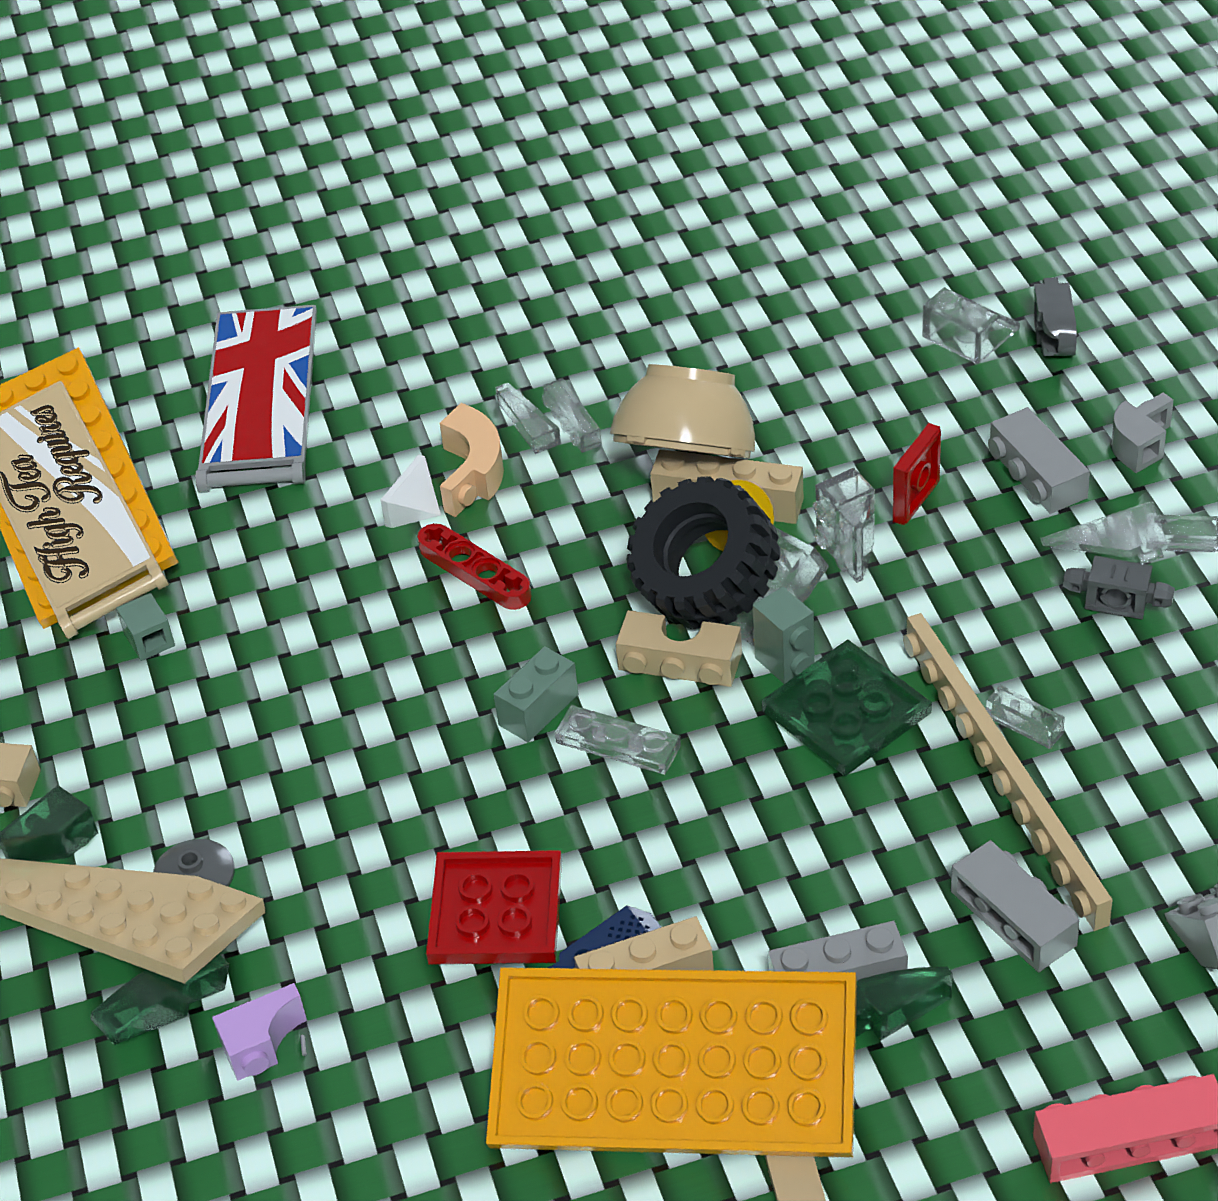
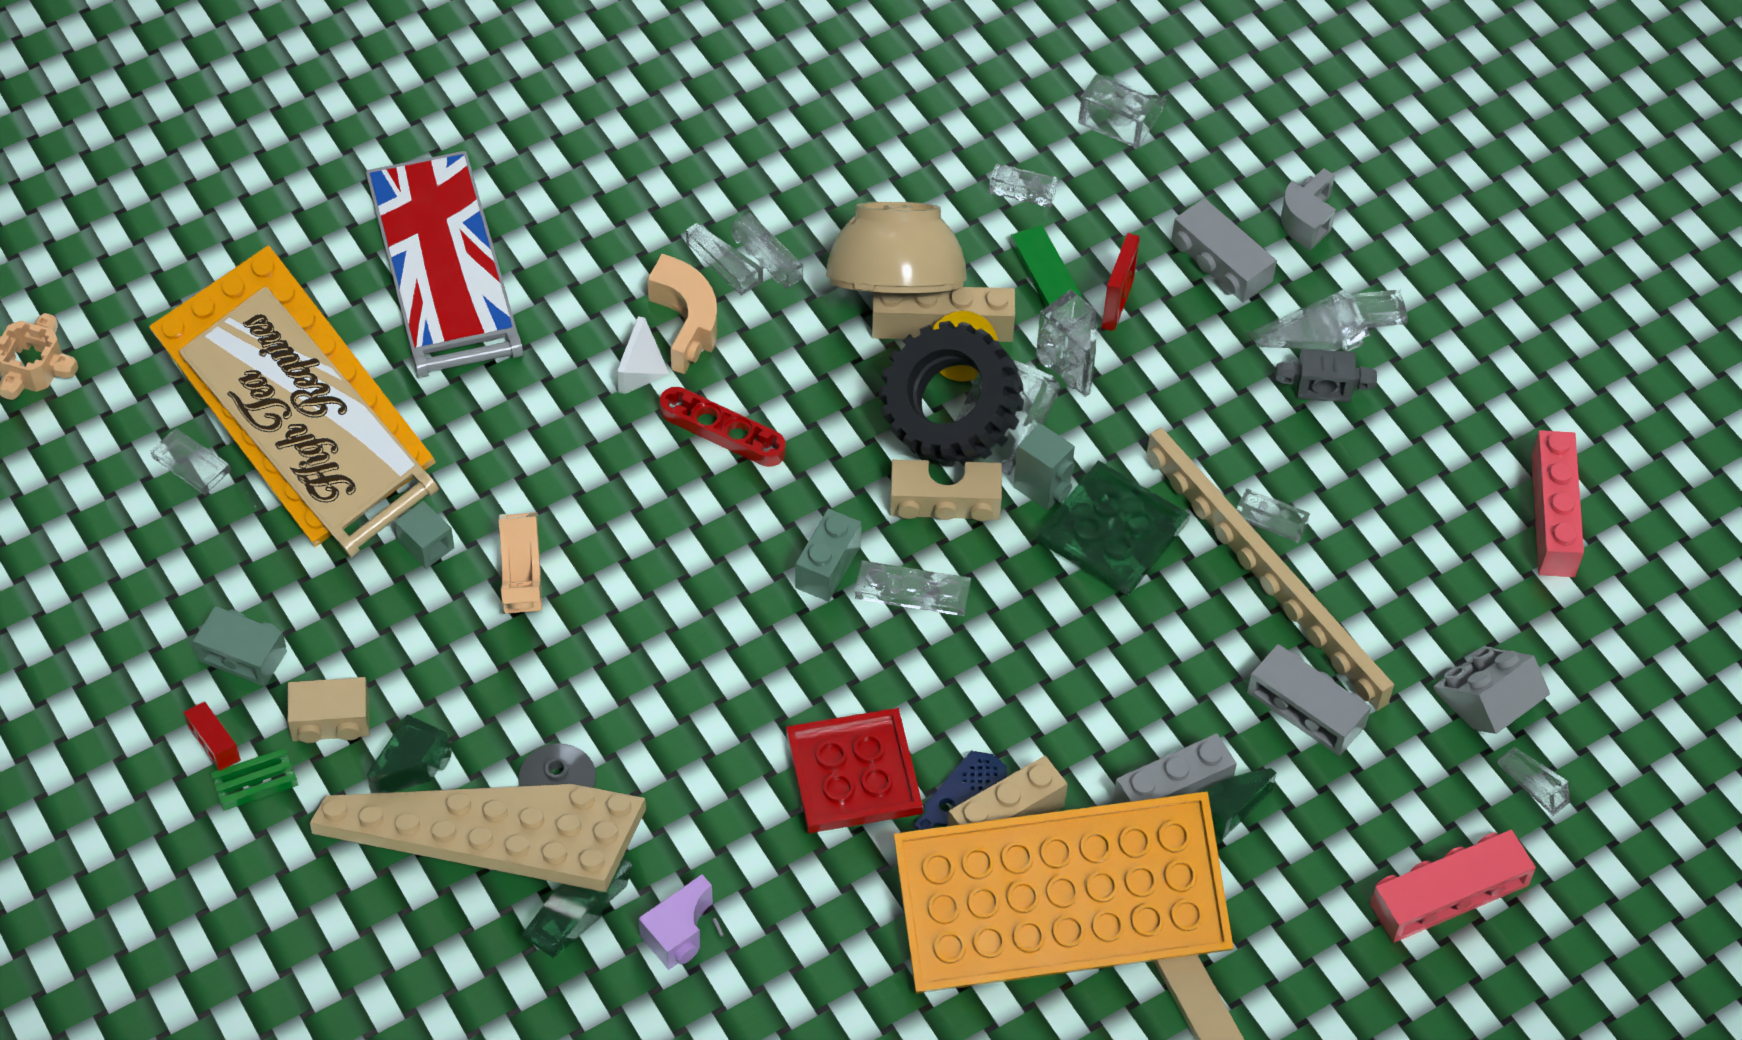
camera: 20 degrees left, 10 degrees up
dark grey piece [1034,277,1077,356] -> none
none -> light nougat arch [499,512,542,613]
none -> clear piece [989,164,1058,207]
none -> green tile [1010,225,1085,319]

